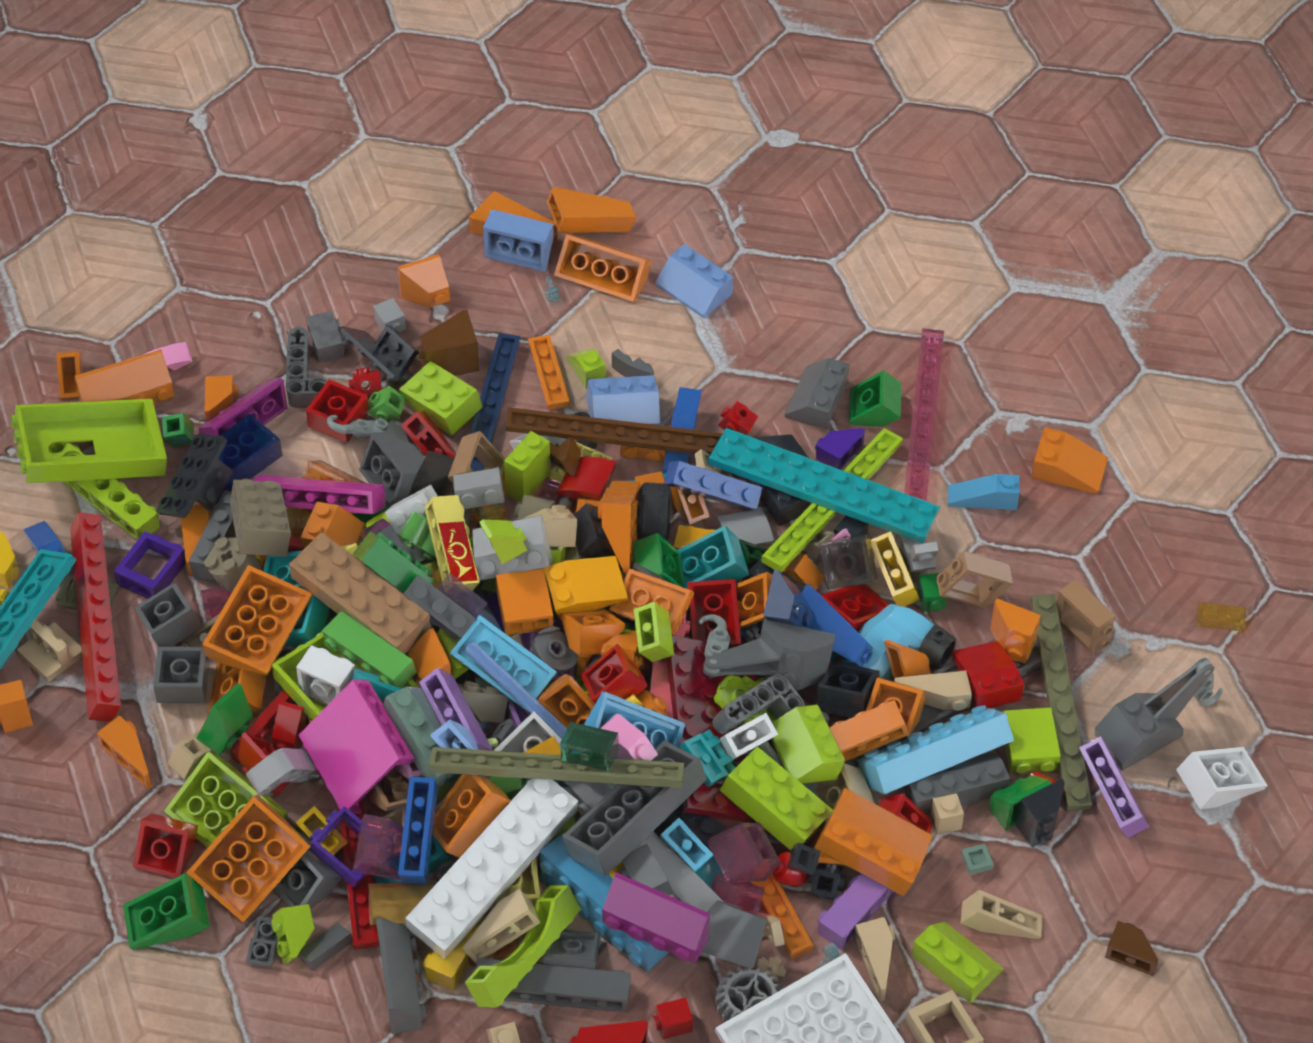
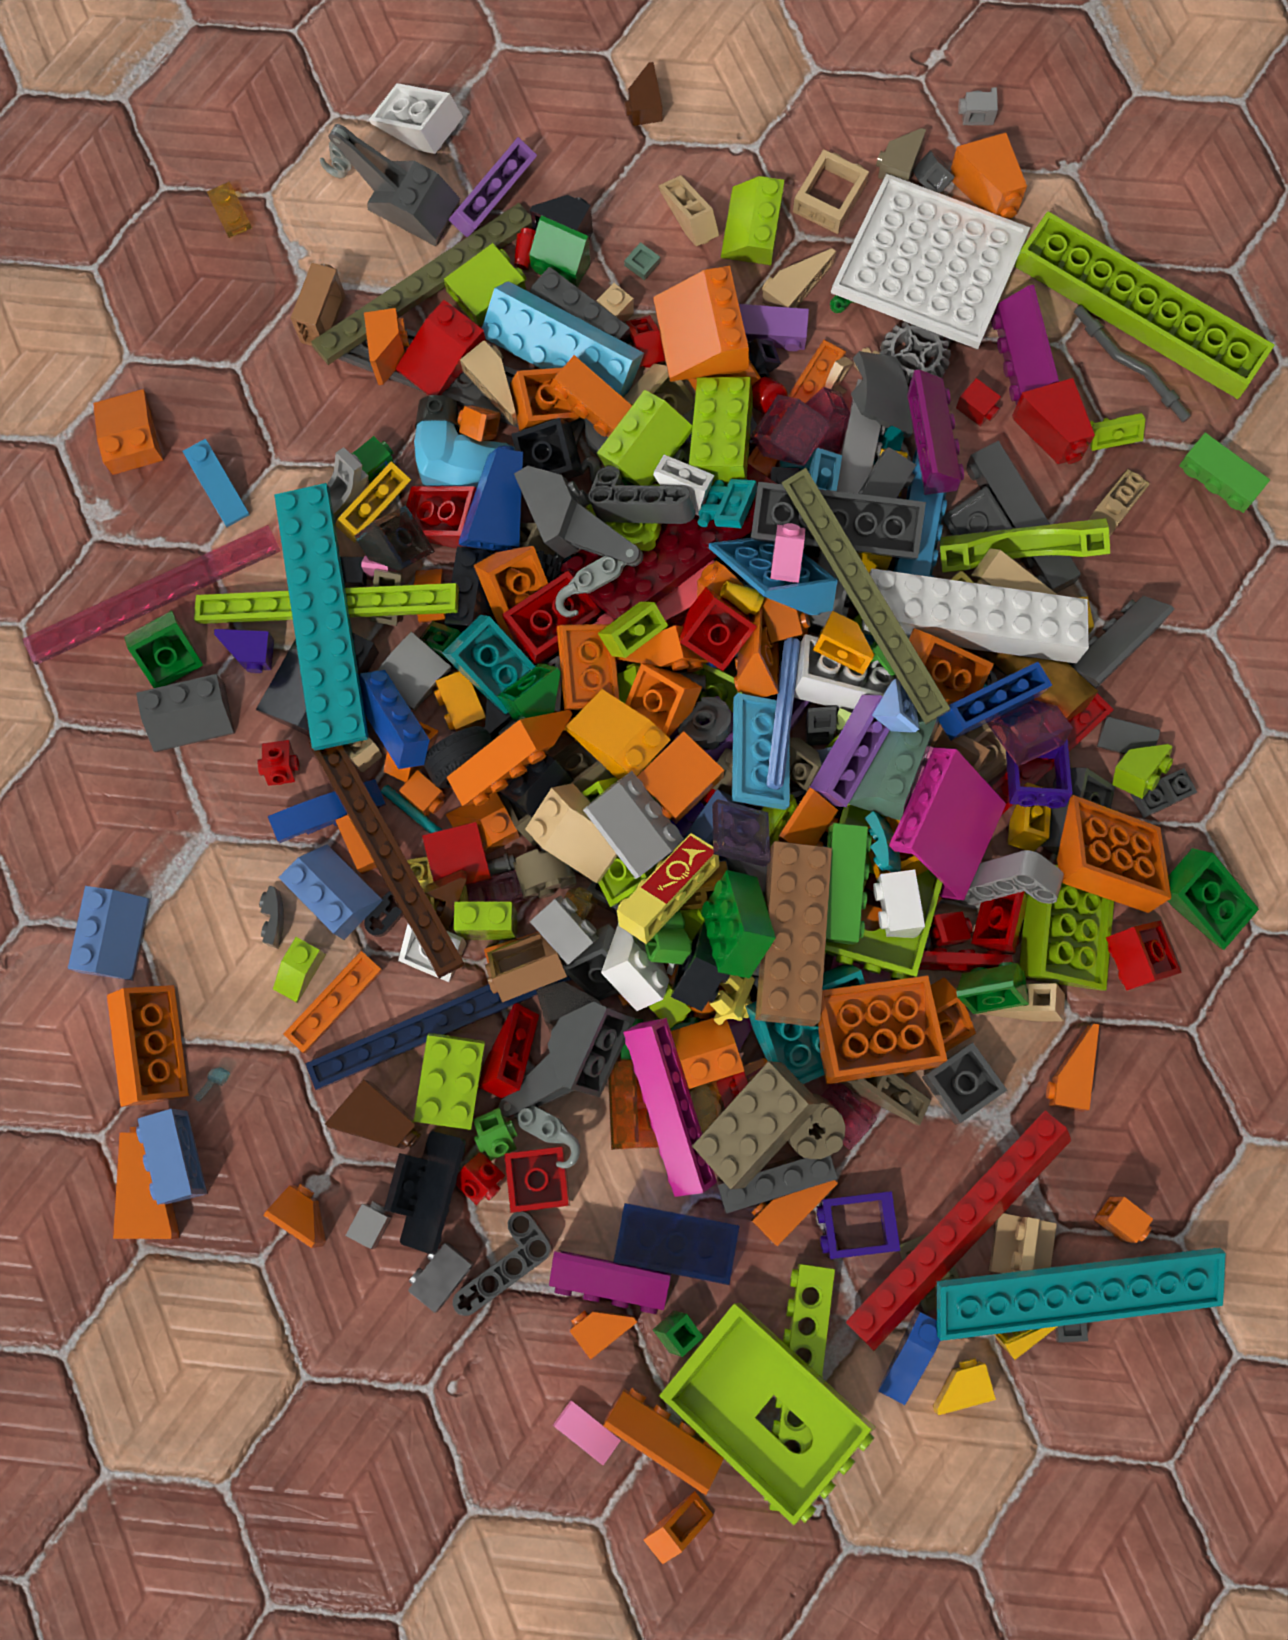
camera: 120 degrees left, 25 degrees up
dark grey brick [134,583,203,647] -> none
black bracket [156,433,233,518] -> none
dark grey plate [404,575,476,638] -> none
lime slope [479,519,527,564] -> none
orange slope [547,187,636,233] -> none
clear green brick [560,722,619,771] -> none
dark blue slope [763,570,813,628] -> none
black slope [786,843,821,875] -> none
clear light blue hand [812,942,840,972] -> none
medium nougat window [936,551,1013,609] -> none

